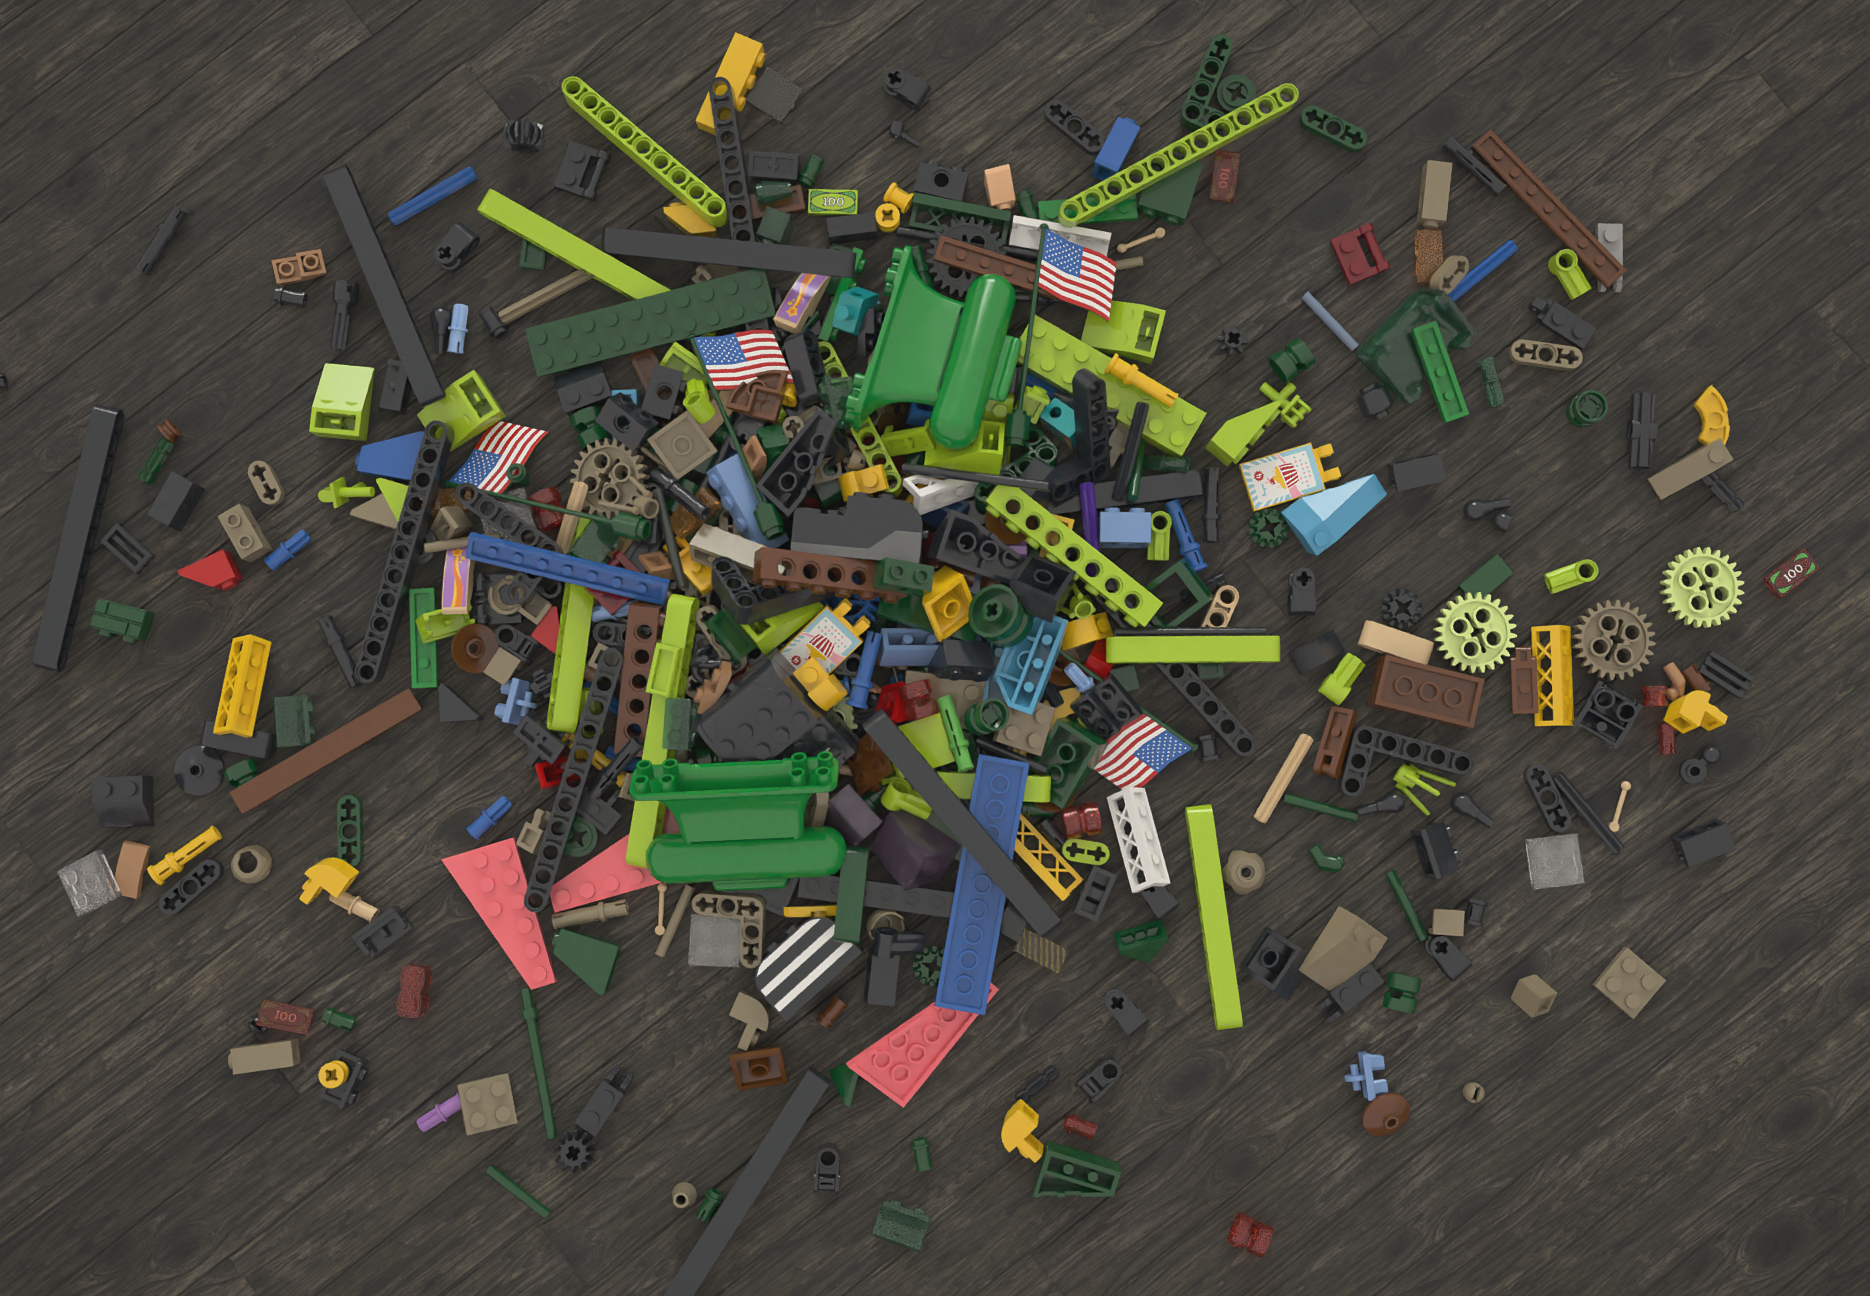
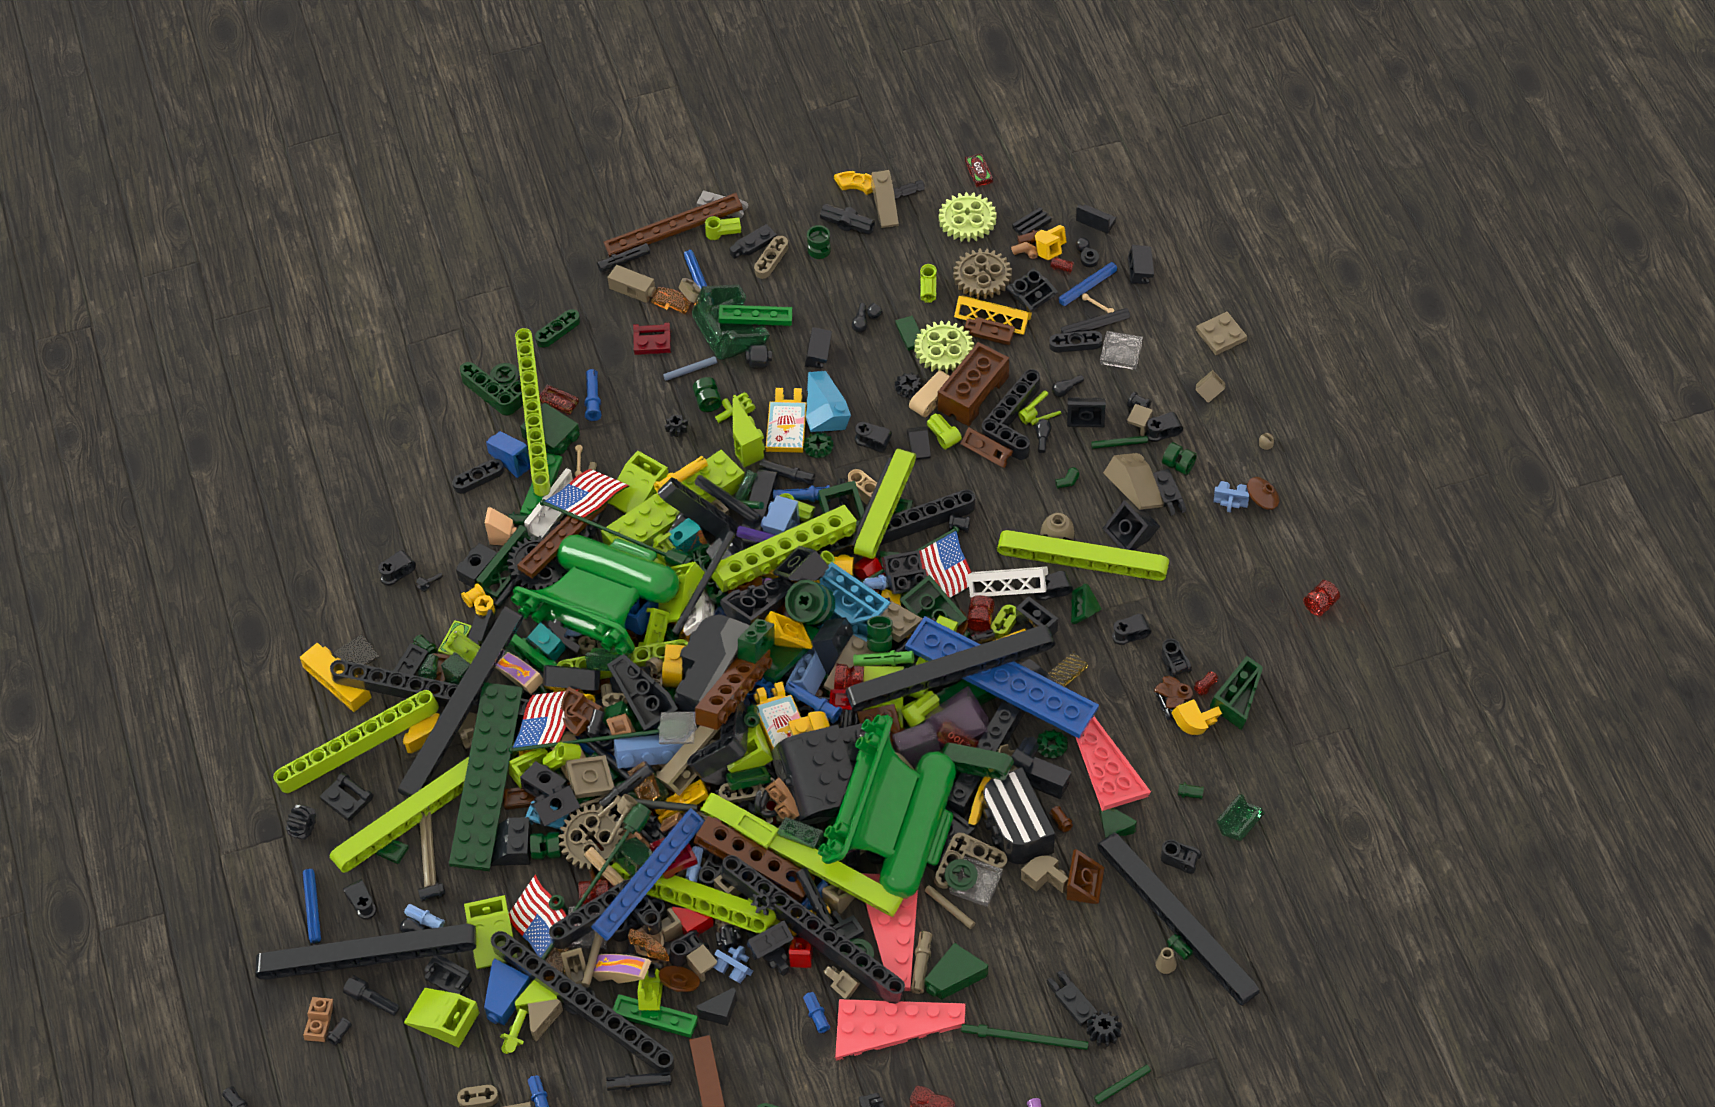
camera: 70 degrees left, 30 degrees down
dark tan plate [457,1073,518,1136] -> none
tan hinge [655,882,667,935] -> none
tan axle [1254,733,1313,823] -> none
dark green bar [1282,793,1358,822] -> none
clear green axle [1479,357,1504,407] -> none
clear red wheel [1641,686,1668,707] -> none
none -> lime hinge [442,630,480,667]
none -> blue pin [584,369,602,421]
none -> black pin [586,709,605,735]
none -> clear orange slope [628,929,669,962]
none -> clear piece [658,712,697,744]
none -> dark green pin [744,705,760,727]
none -> black gear [751,889,778,916]
none -> clear red tile [934,719,979,748]
none -> dark green gear [945,859,978,891]
none -> blue axle [1059,262,1117,306]
none -> black panel [1076,204,1116,234]
none -> reddish brown plate [1154,676,1193,709]

